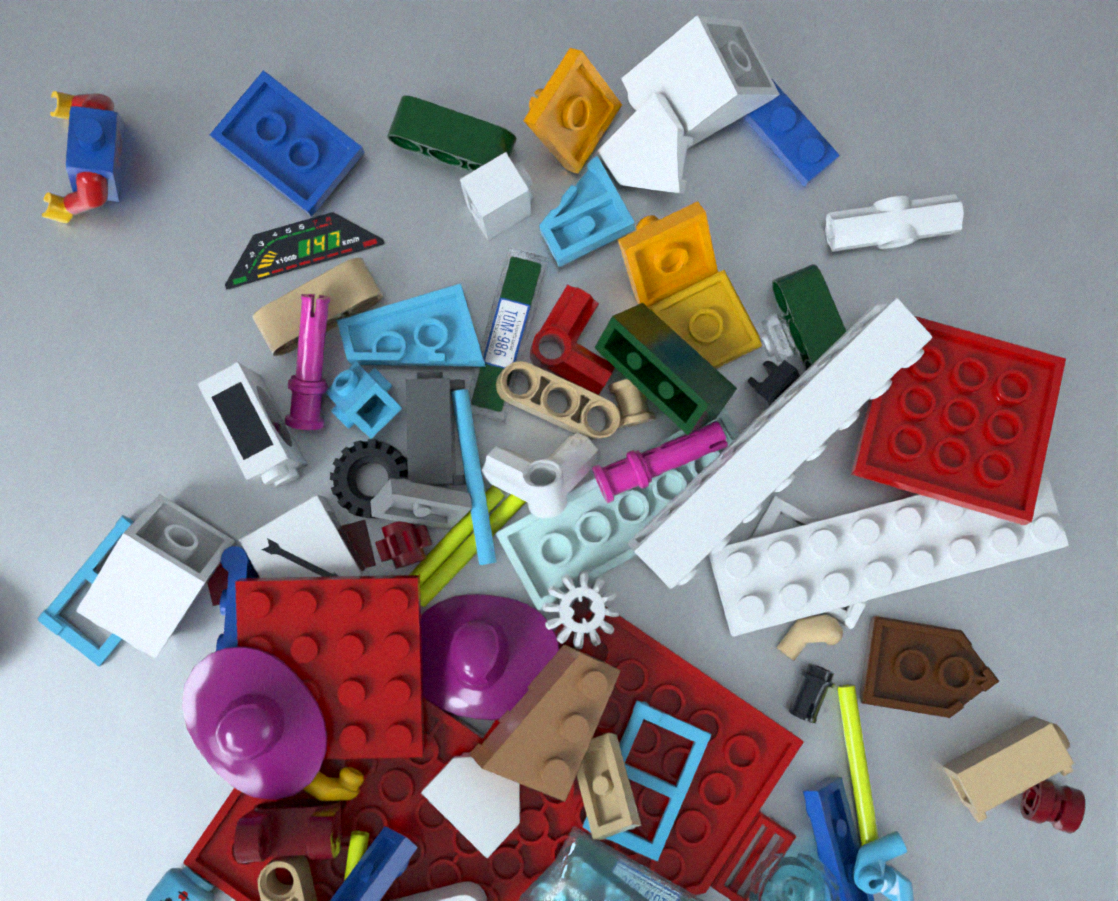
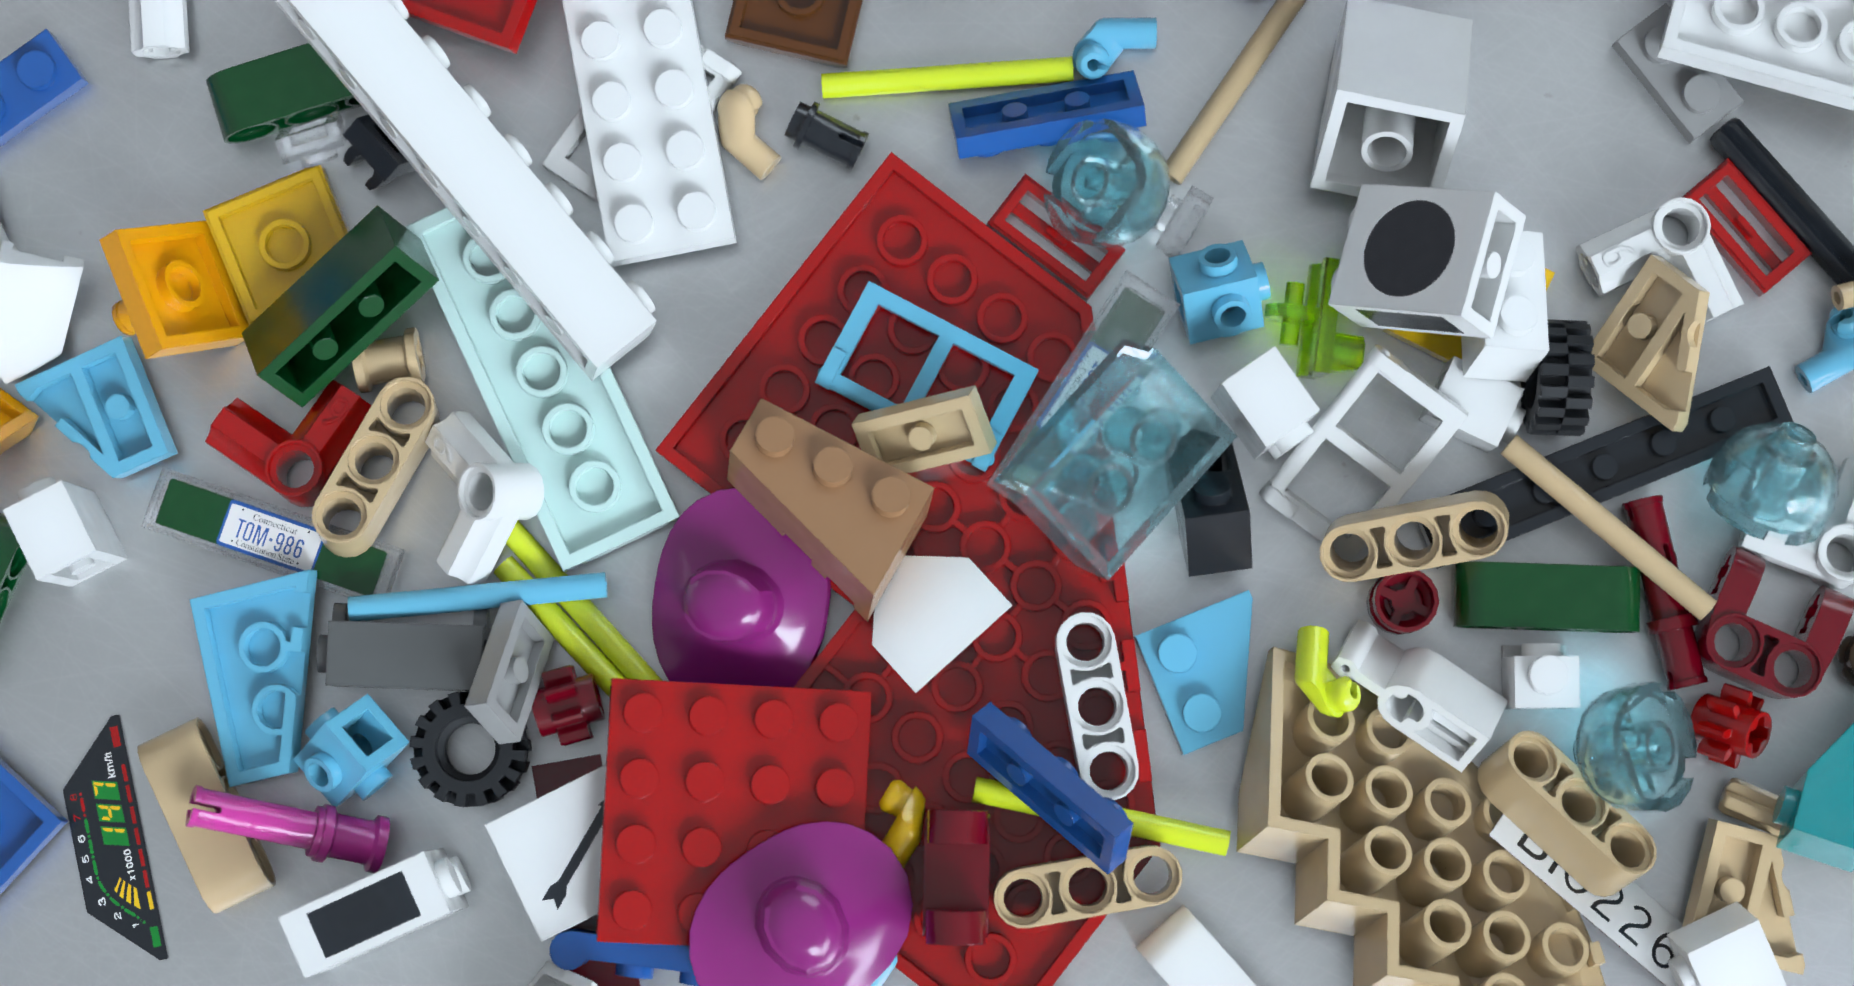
camera: 85 degrees left, 0 degrees up
white gear [542,571,620,649] -> none
dark pink pin [592,421,728,503] -> none
medium azure arm [853,831,907,894] -> none

